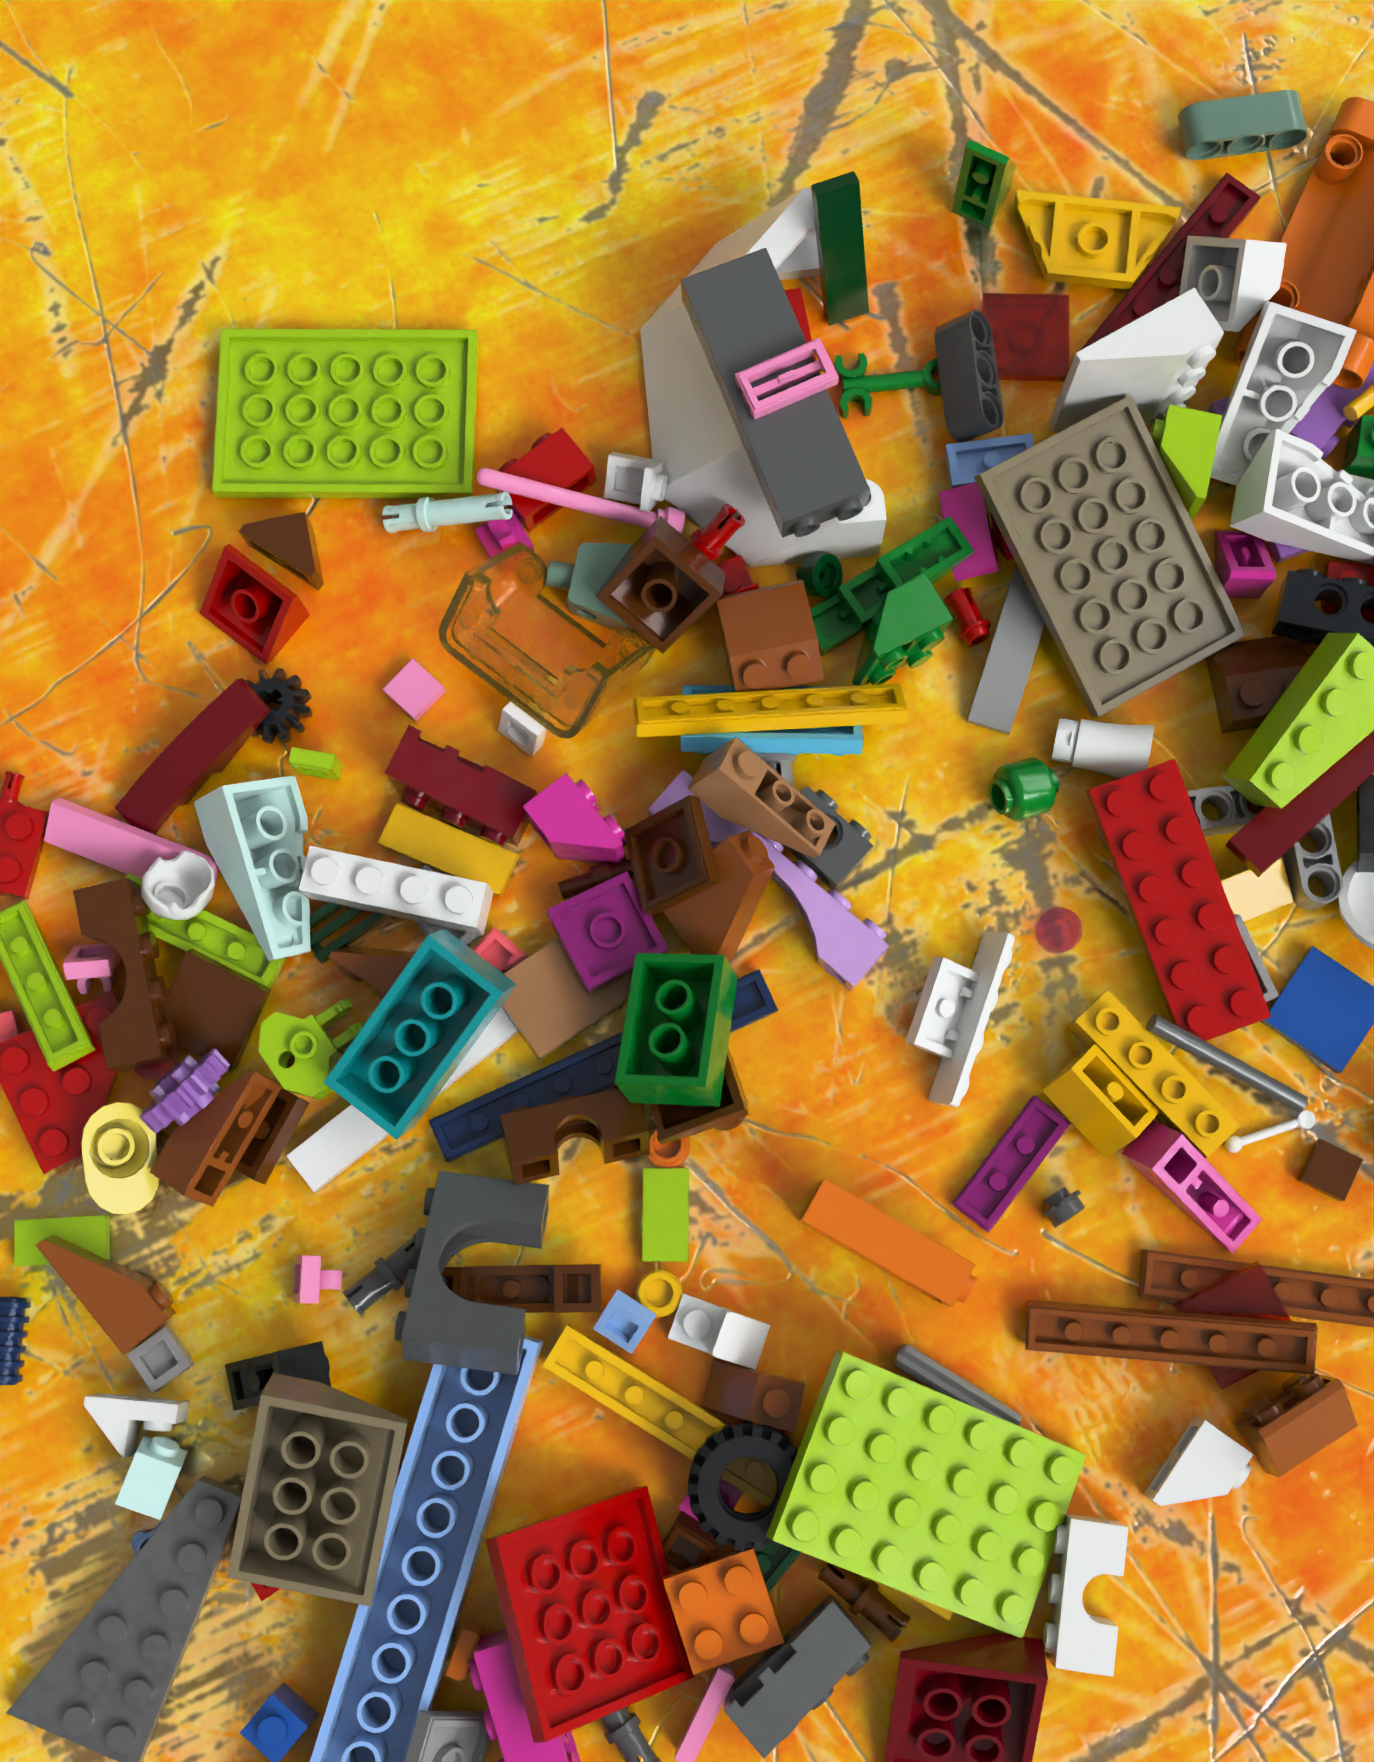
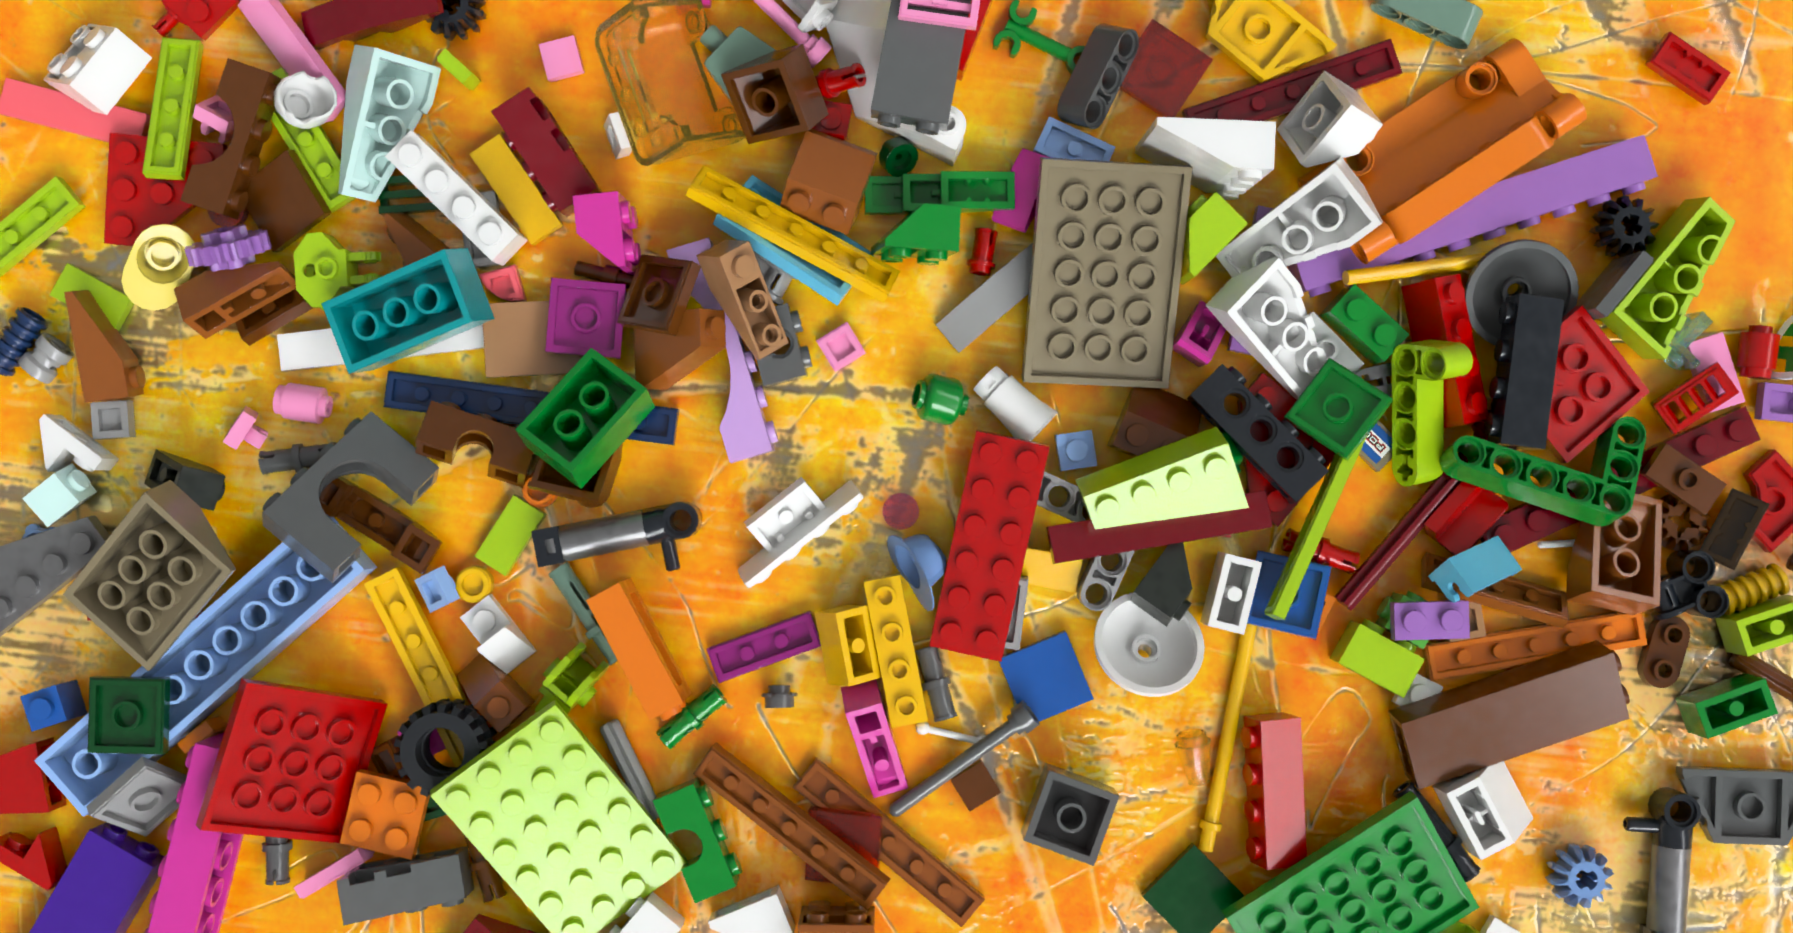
camera: 25 degrees right, 10 degrees up
dark grey bar [1146,1014,1308,1113] -> none
none -> light grey wheel [18,332,74,384]
none -> dark green tile [88,676,170,754]
none -> bright pink brick [273,383,333,424]
none -> piece [531,502,702,571]
none -> lime hinge [534,642,609,714]
none -> sand green pin [549,562,618,665]
none -> green arch [653,777,742,903]
none -> green pin [656,684,728,749]
none -> bright pink tile [816,322,866,373]
none -> medium blue piece [887,534,946,611]
none -> dark grey piece [889,700,1040,817]
none -> dark grey pin [915,646,957,722]
none -> light blue plate [1054,430,1097,471]

